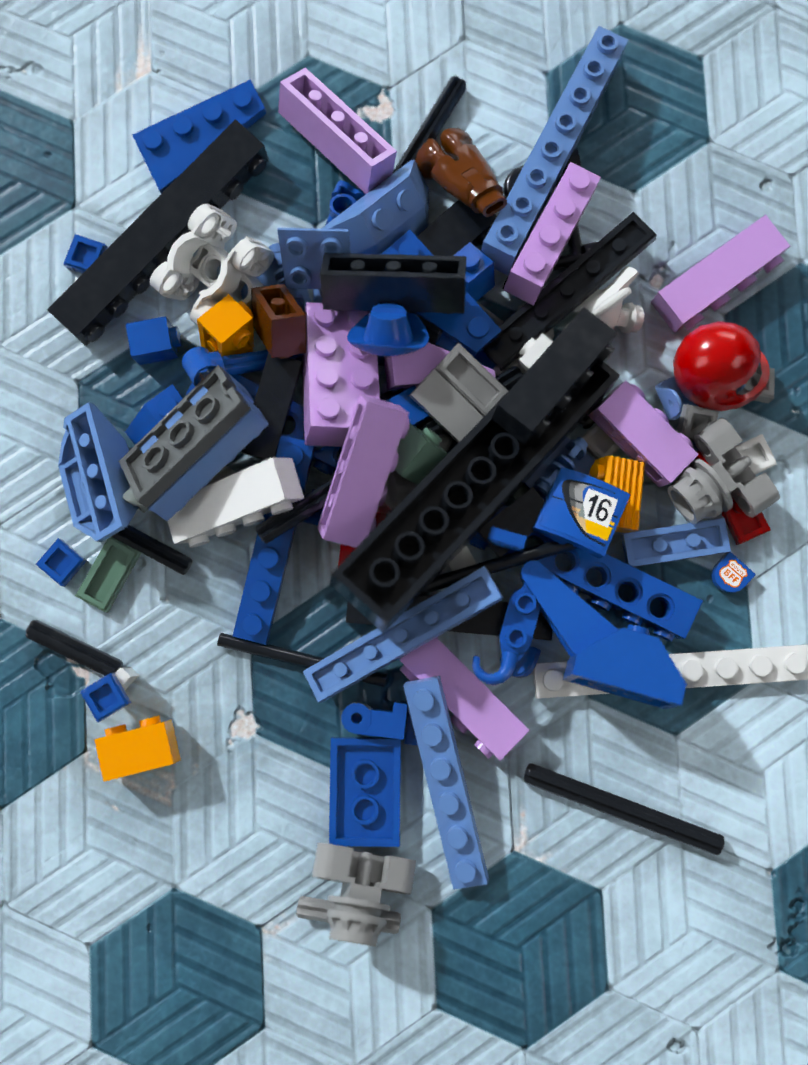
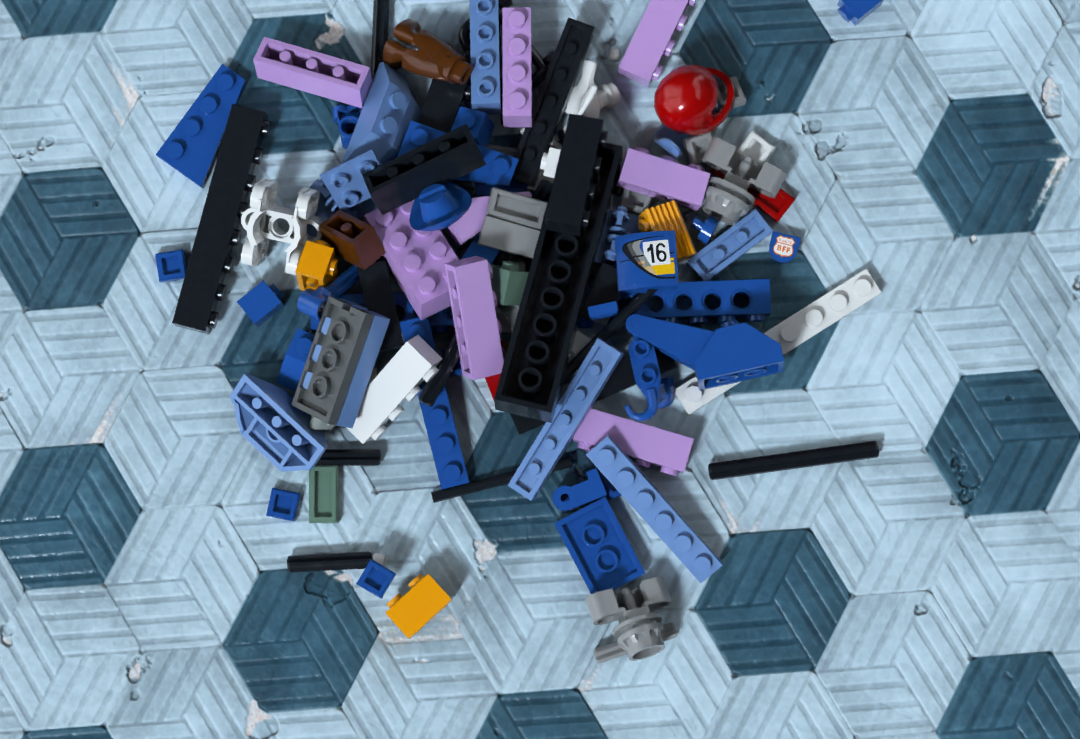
camera: 20 degrees left, 0 degrees up
none -> blue tile [691,214,720,245]

